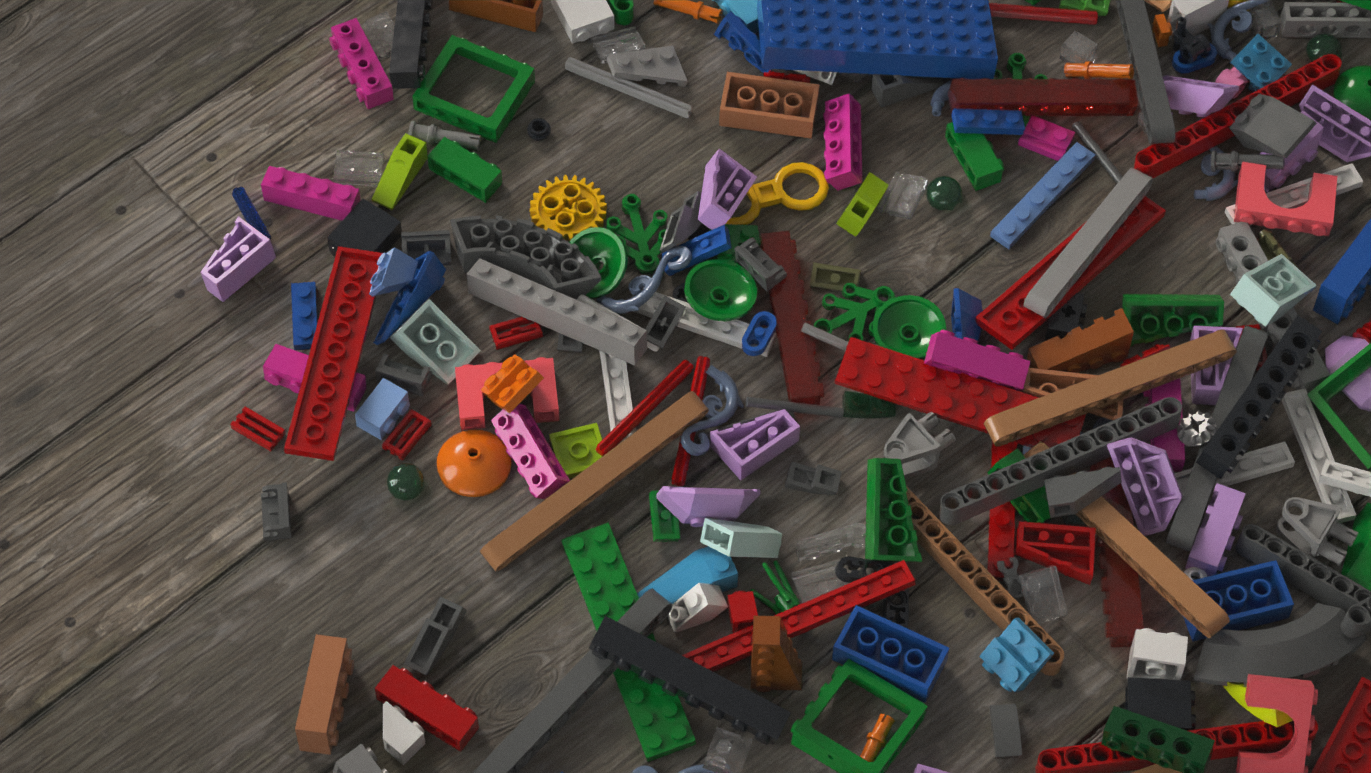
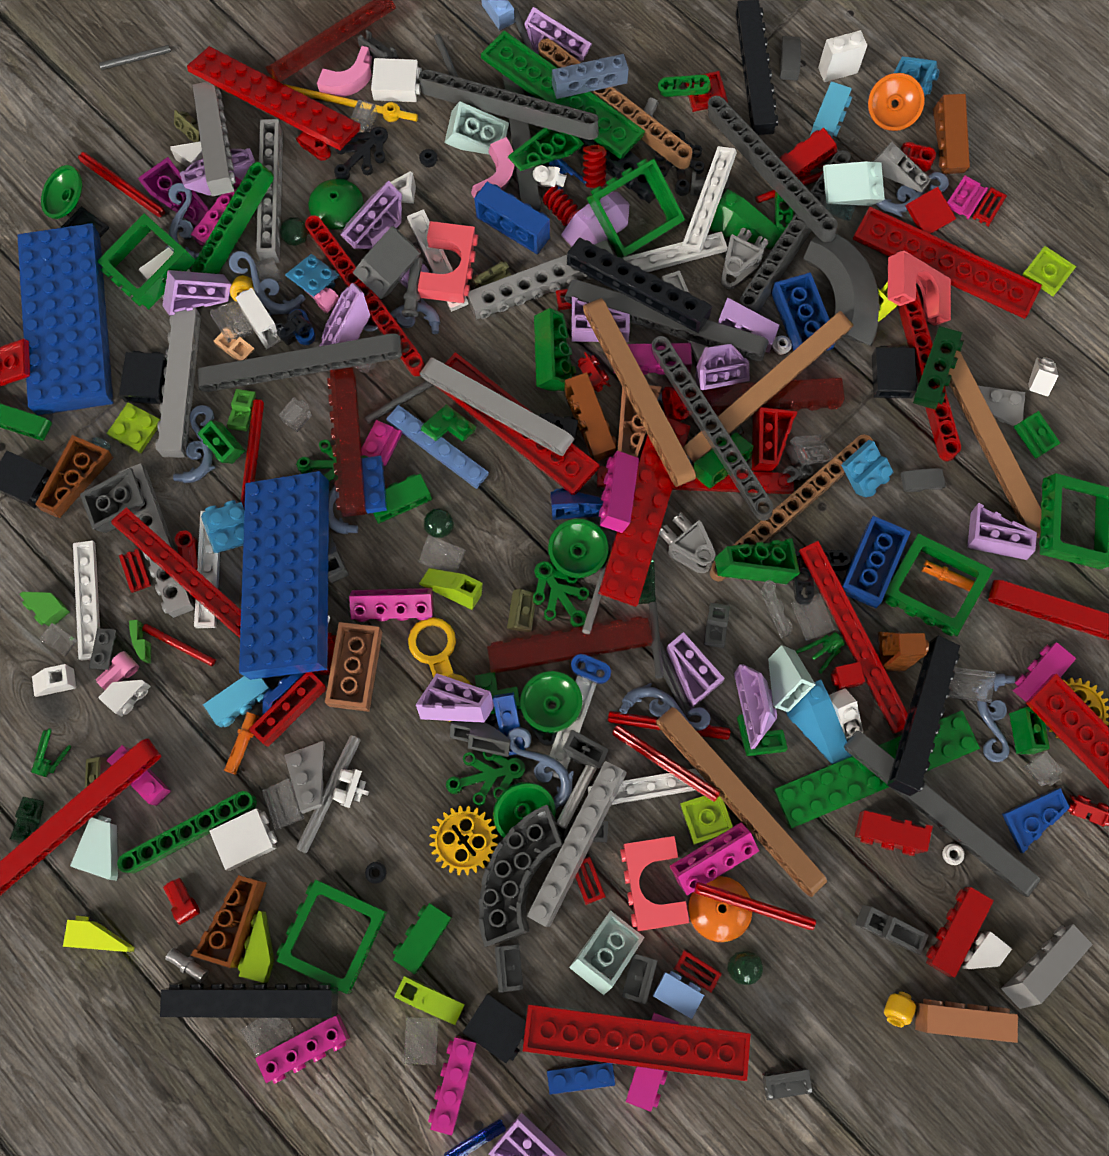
camera: 90 degrees left, 15 degrees up
red tile [230,406,286,452] -> none
medium blue slope [369,247,418,297] -> none
blue wedge [373,251,446,345] -> none
light grey pin [408,121,481,150] -> none
orange plate [481,355,544,414] -> none
dark grey hinge [734,238,787,291] -> none
dark grey slope [1044,467,1122,518] -> none
orange pin [1064,61,1134,80] -> none
white brick [1127,628,1188,680] -> none
orange plate [1152,14,1172,47] -> none
light grey gear [1177,410,1217,446] -> none
light aqua slope [1230,254,1317,327] -> none
none -> lime slope [238,911,275,983]
none -> red brick [249,672,327,747]
none -> white hips [332,769,369,808]
none -> green plate [421,404,476,442]
none -> red axle [695,882,816,930]
none -> red wedge [855,810,933,856]
none -> yellow head [884,992,916,1027]
none -> white plate [942,844,964,865]

